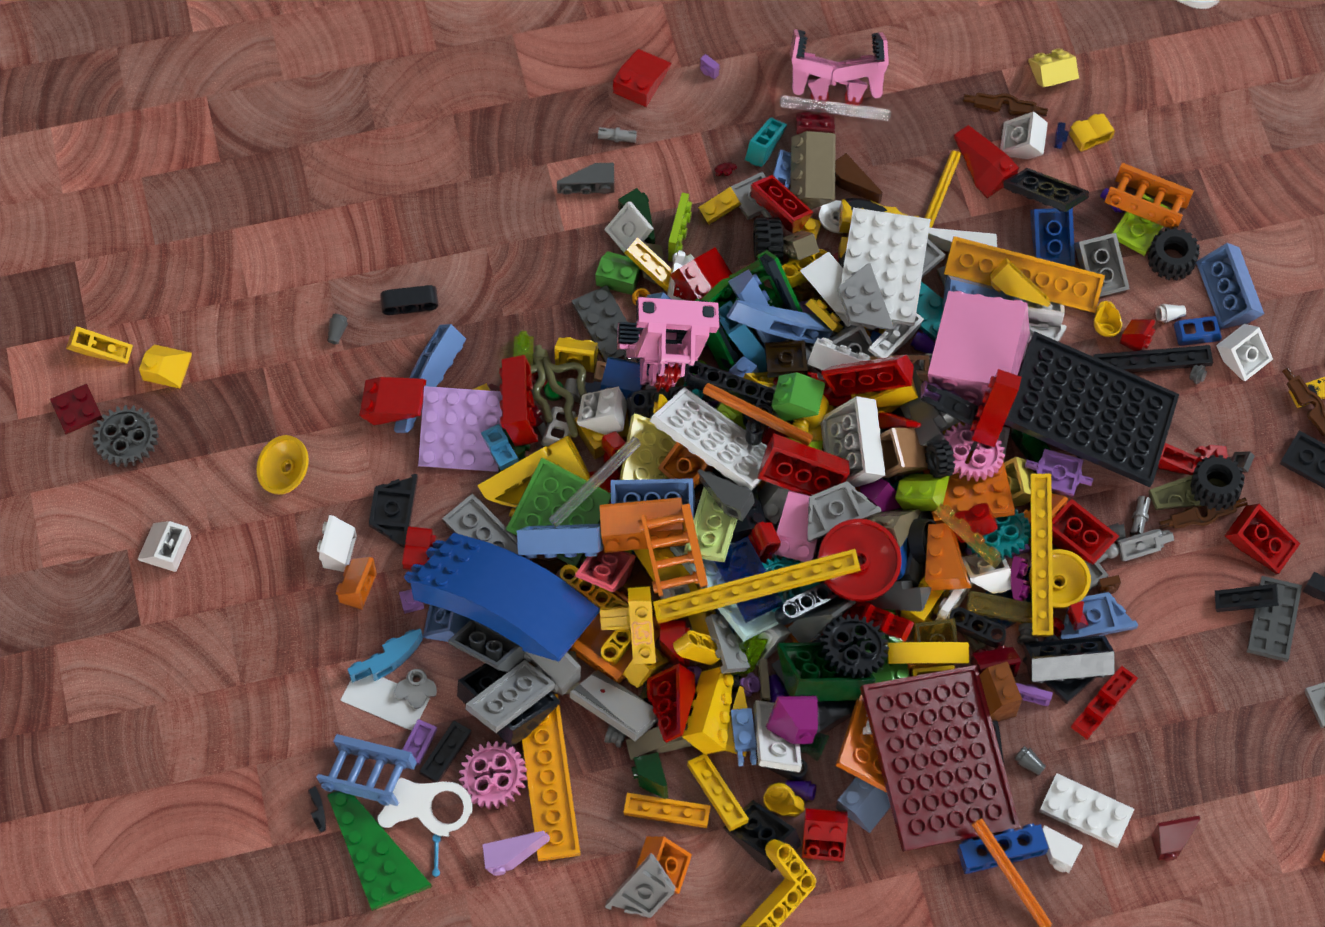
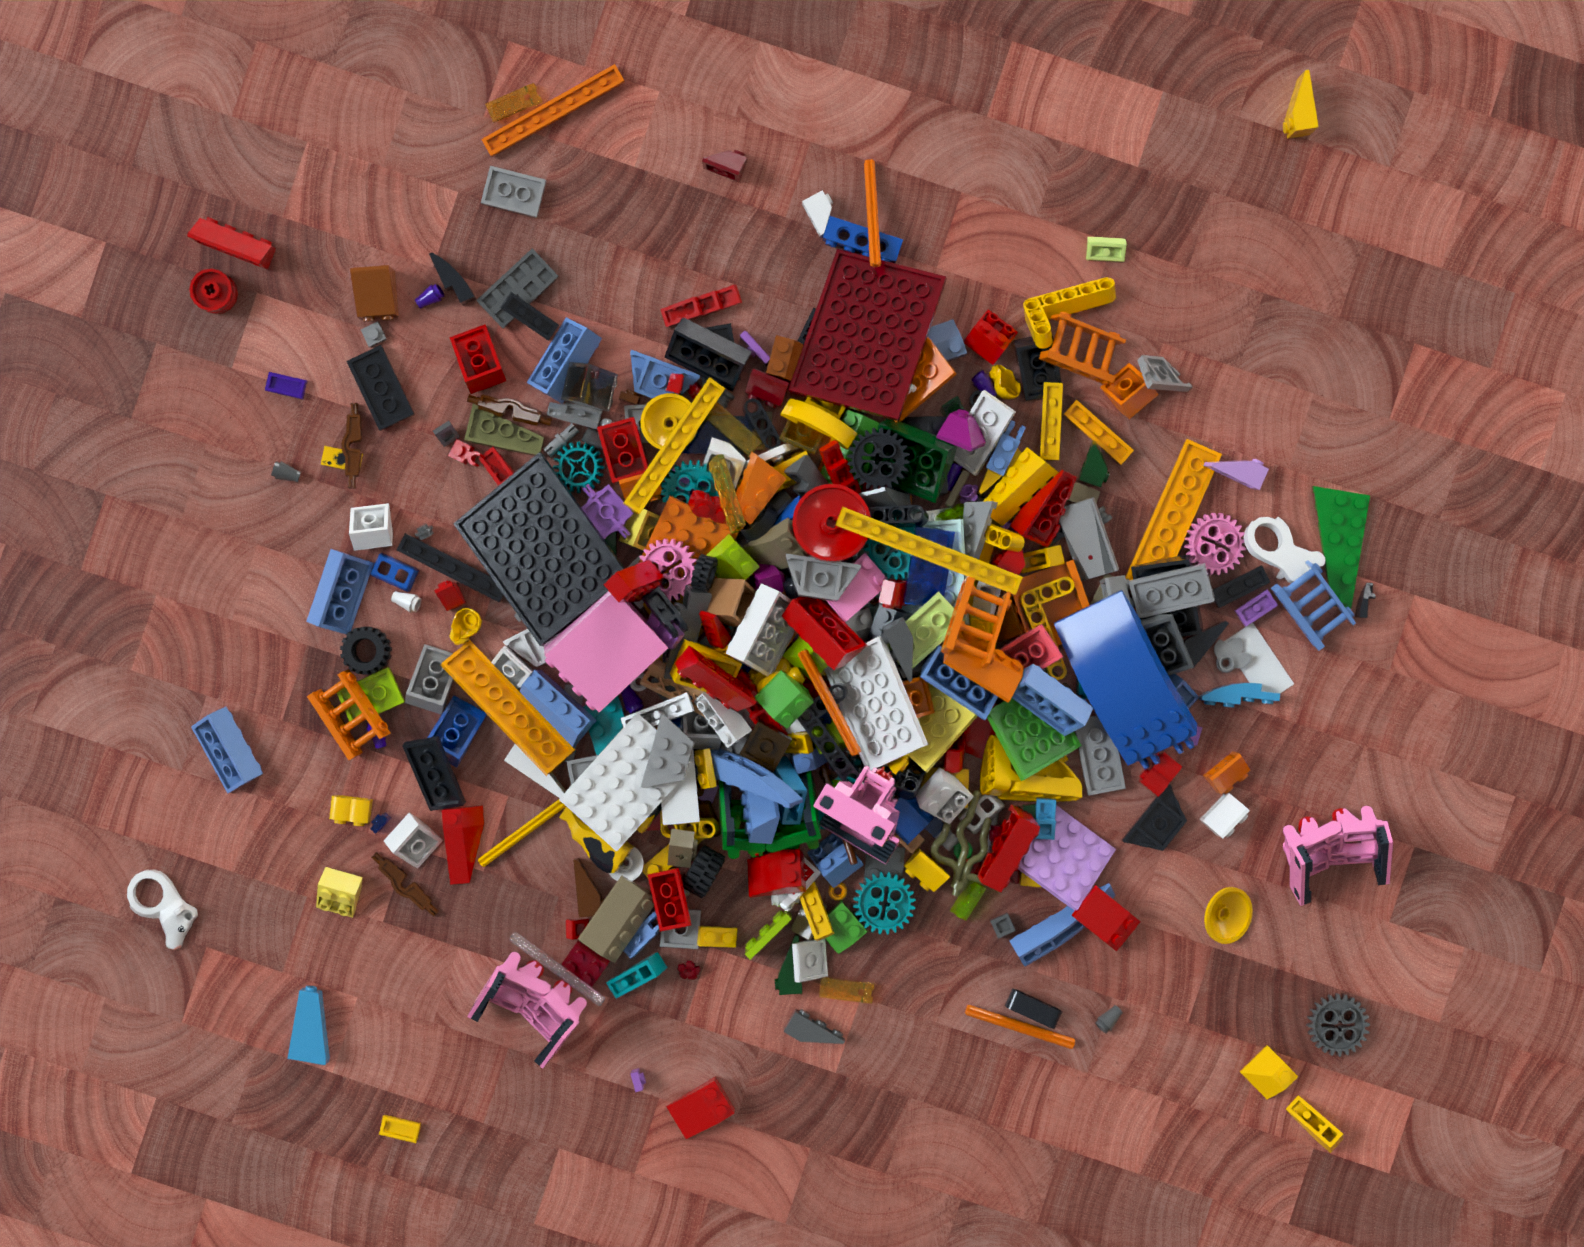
camera: 150 degrees left, 25 degrees up
dark red plate [50,383,103,434] -> none
white slope [138,521,191,572] -> none
dark azure hinge [432,834,441,877] -> none
clear axle [549,436,641,527] -> none
light grey pin [598,127,637,143] -> none
yellow piece [600,586,656,665] -> none
yellow slope [990,258,1050,307] -> none
magenta slope [1011,556,1030,601] -> none
dark grey cone [1014,746,1046,776] -> none
white plate [1039,773,1134,848] -> none
black tyre [1190,455,1245,511] -> none
none -> medium blue slope [191,707,263,793]
none -> medium blue slope [527,317,602,404]
none -> teal gear [553,441,605,494]
none -> clear smoke slope [561,362,618,412]
none -> red slope [566,919,589,940]
none -> clear yellow plate [819,977,874,1003]
none -> teal gear [853,871,916,935]
none -> orange axle [965,1005,1075,1049]
none -> dark grey plate [990,913,1016,939]
none -> orange fence [1039,312,1126,385]
none -> black slope [1183,621,1229,669]
none -> bright pink container [1283,806,1393,906]

